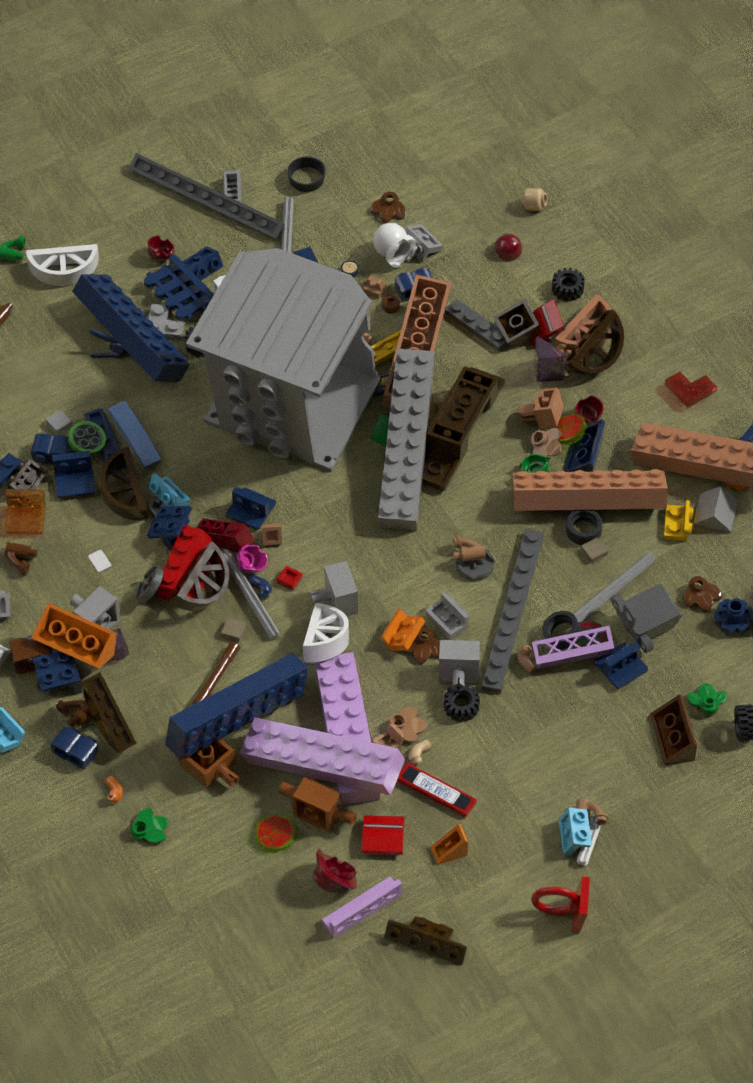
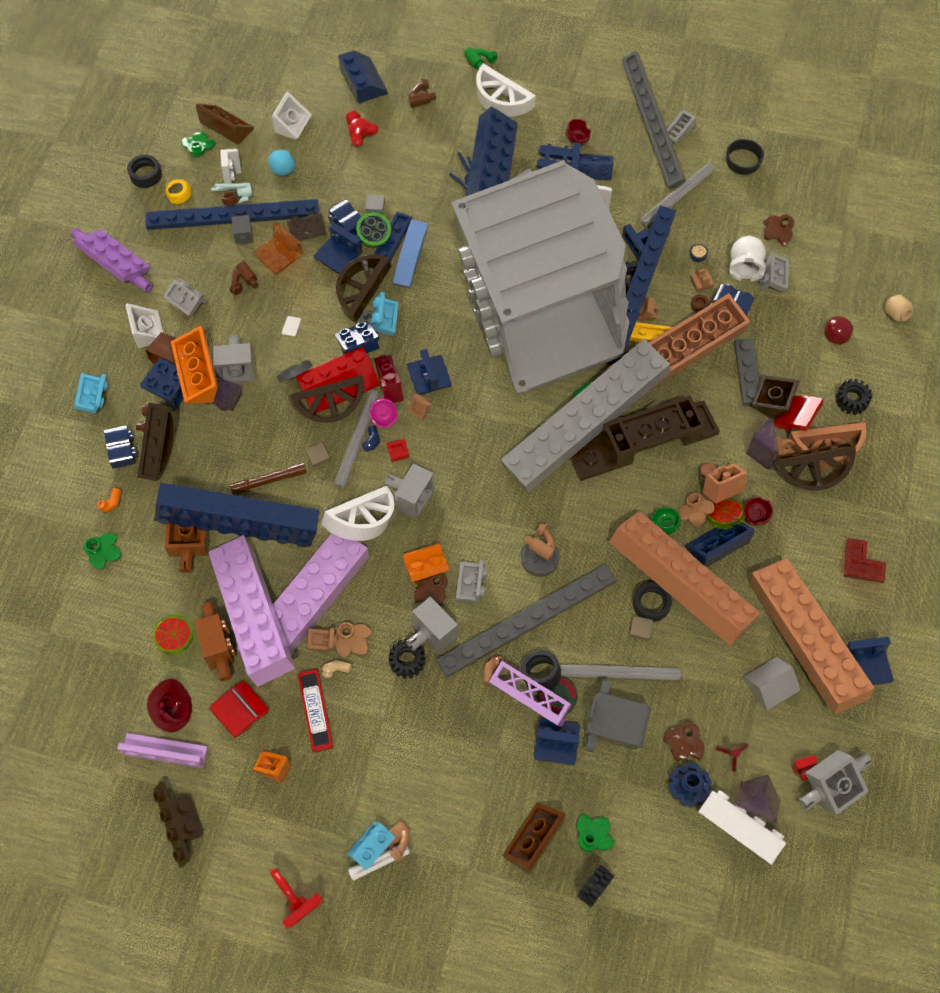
camera: 45 degrees right, 10 degrees up
yellow bracket [664,500,693,542] -> none
none -> dark red plant [715,744,749,772]

